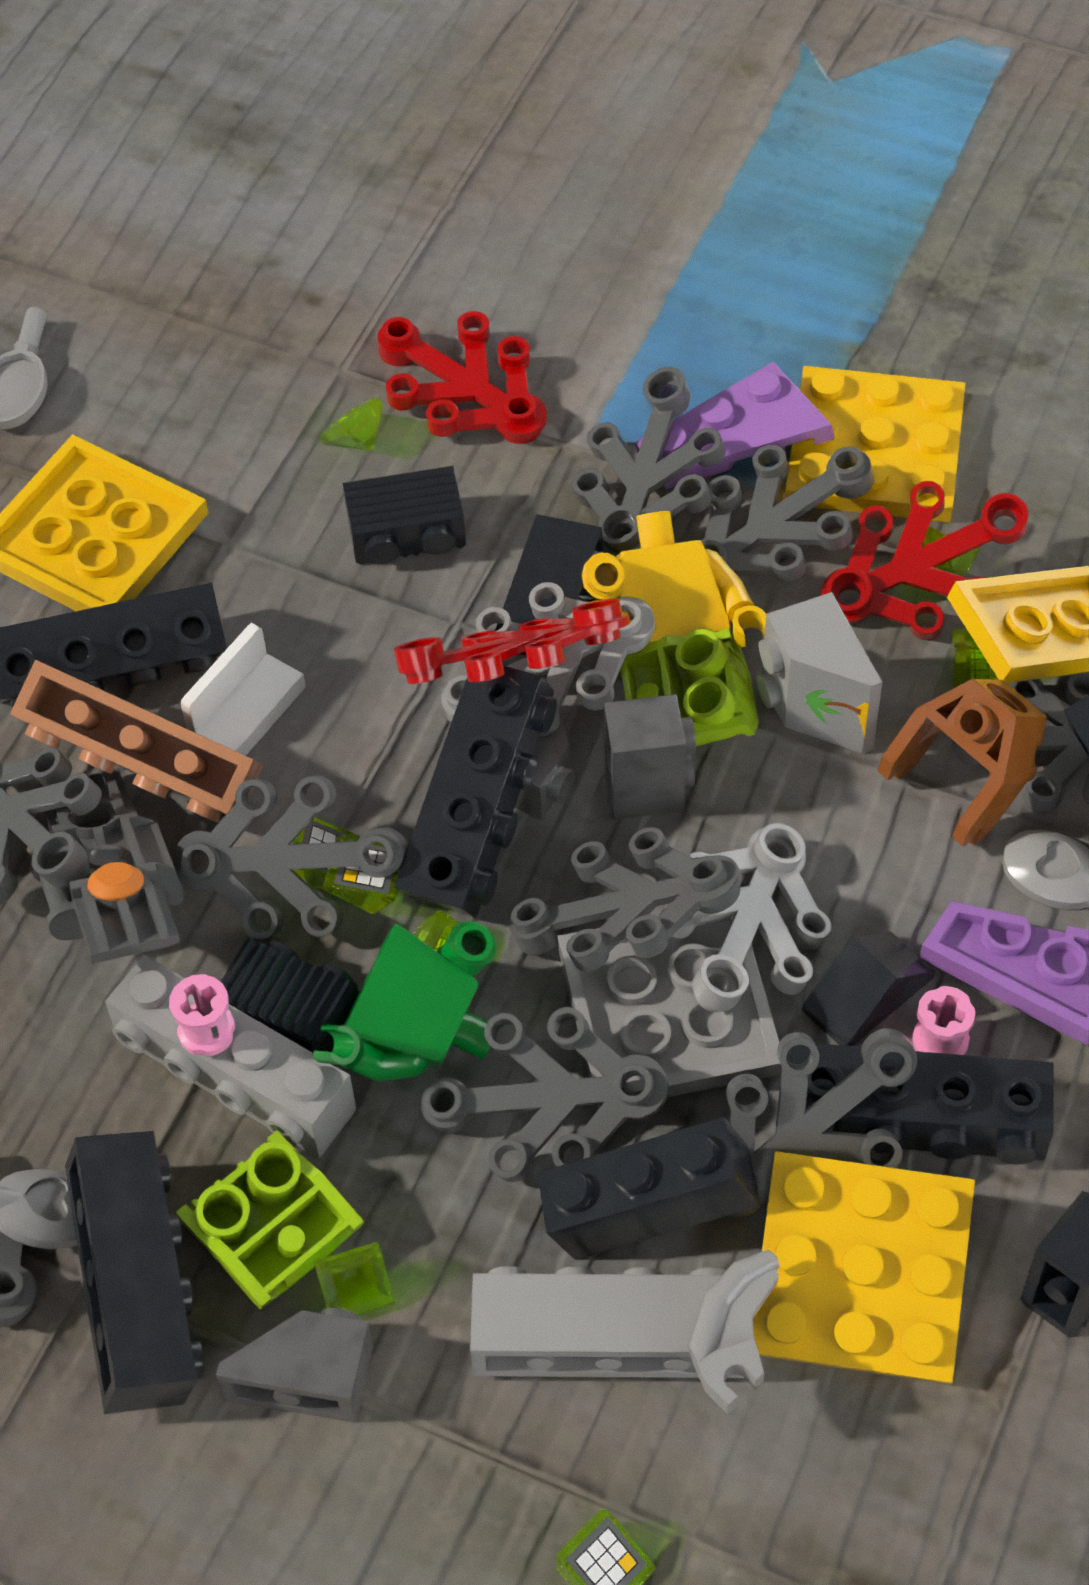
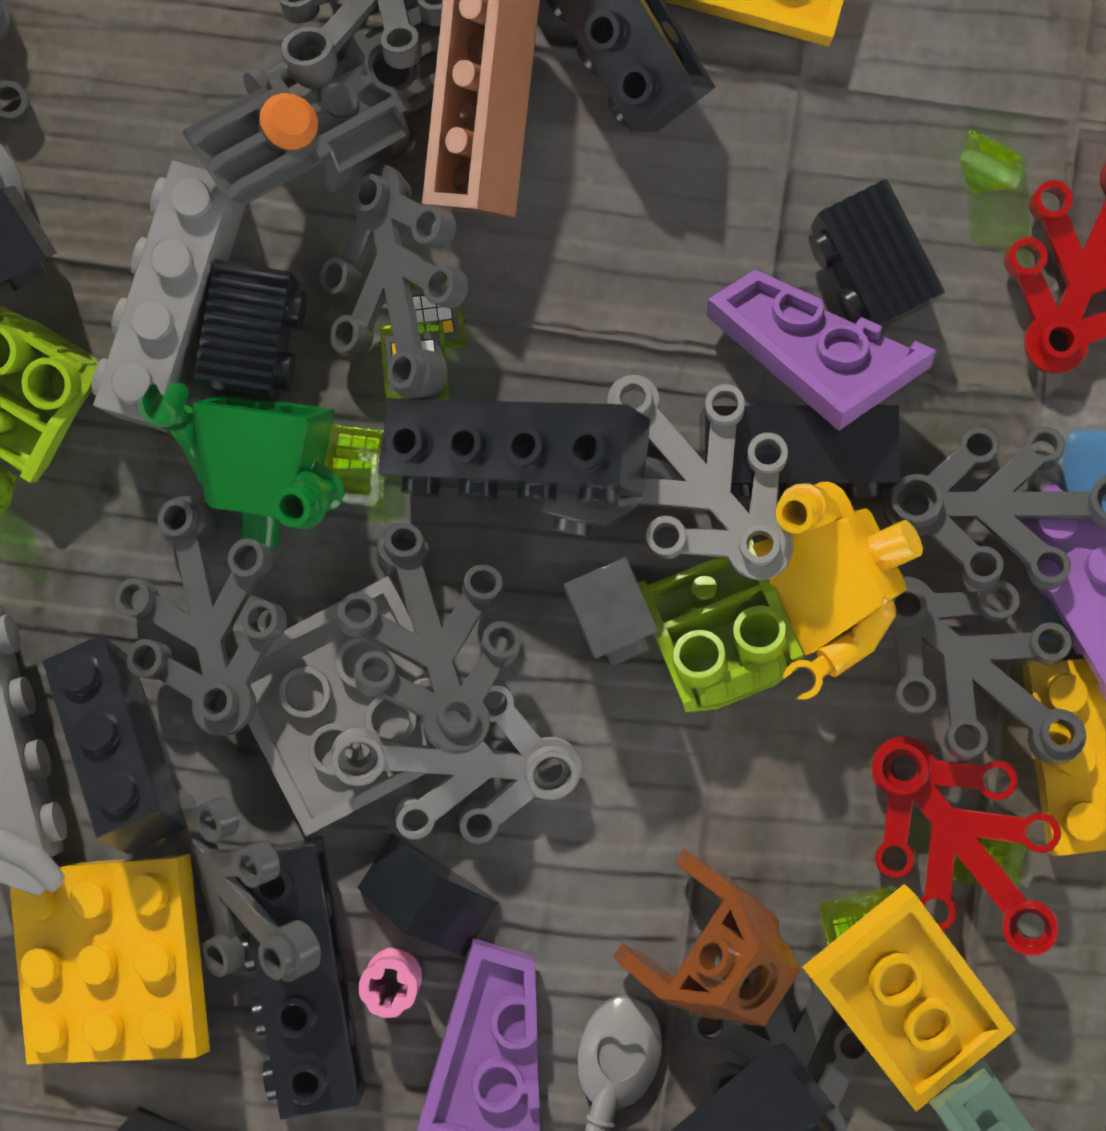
camera: 75 degrees right, 30 degrees up
bright pink bush [169,974,235,1056] -> none
white panel [181,623,306,756] -> none
red plant [394,599,630,684] -> none
light grey slope [756,592,882,754] -> none
none -> medium lavender wing [706,270,936,431]

